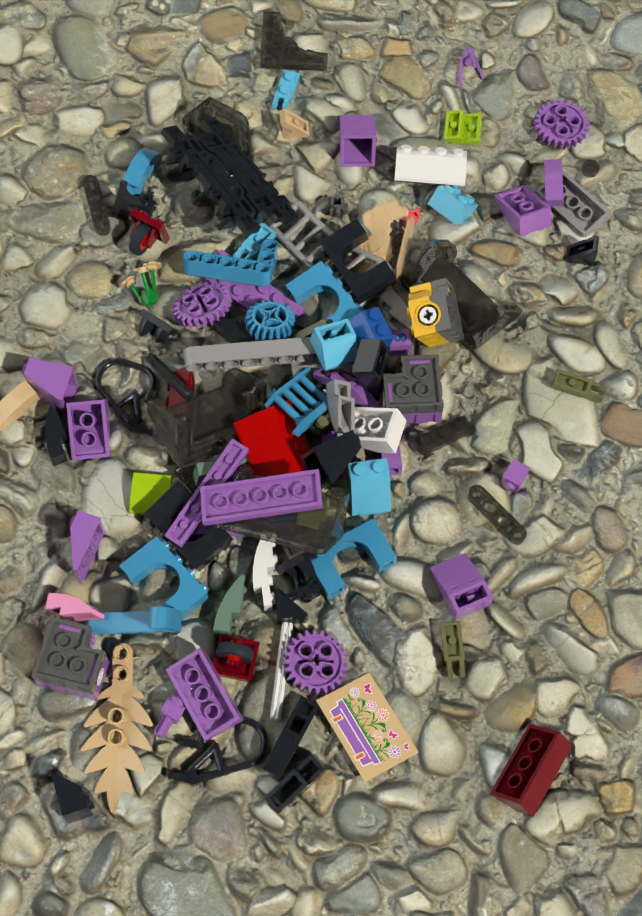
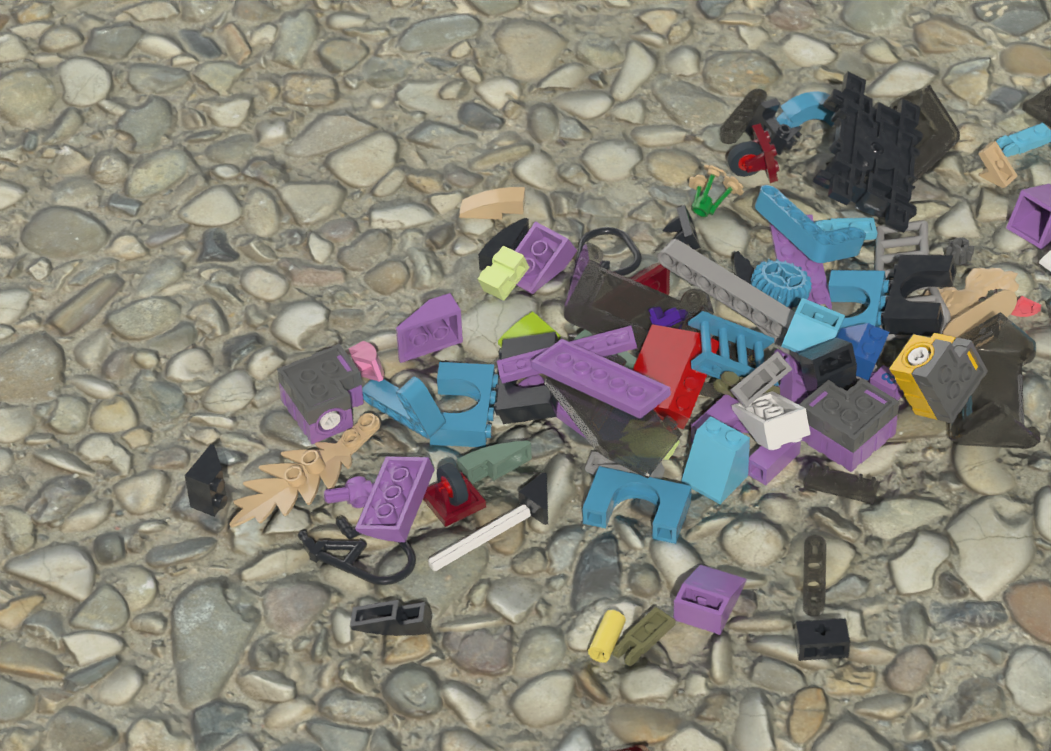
camera: 50 degrees right, 20 degrees down
medium lavender slope [22,357,78,417] -> none
black axle [146,353,194,401] -> none
medium lavender gear [172,282,232,328] -> none
white slope [253,529,278,612] -> none
black slope [262,695,319,779] -> none
black tile [276,550,320,603] -> none
medium lavender gear [282,629,349,696] -> none
black slope [300,430,362,490] -> none
sticker [316,673,419,782] -> none
medium lavender brick [500,459,530,493] -> none
olive hinge [551,369,606,403] -> none
none -> yellowish green brick [478,246,530,301]
none -> light yellow piece [588,610,626,663]
none -> dark purple bracket [649,307,689,327]
none -> black brick [795,618,850,661]

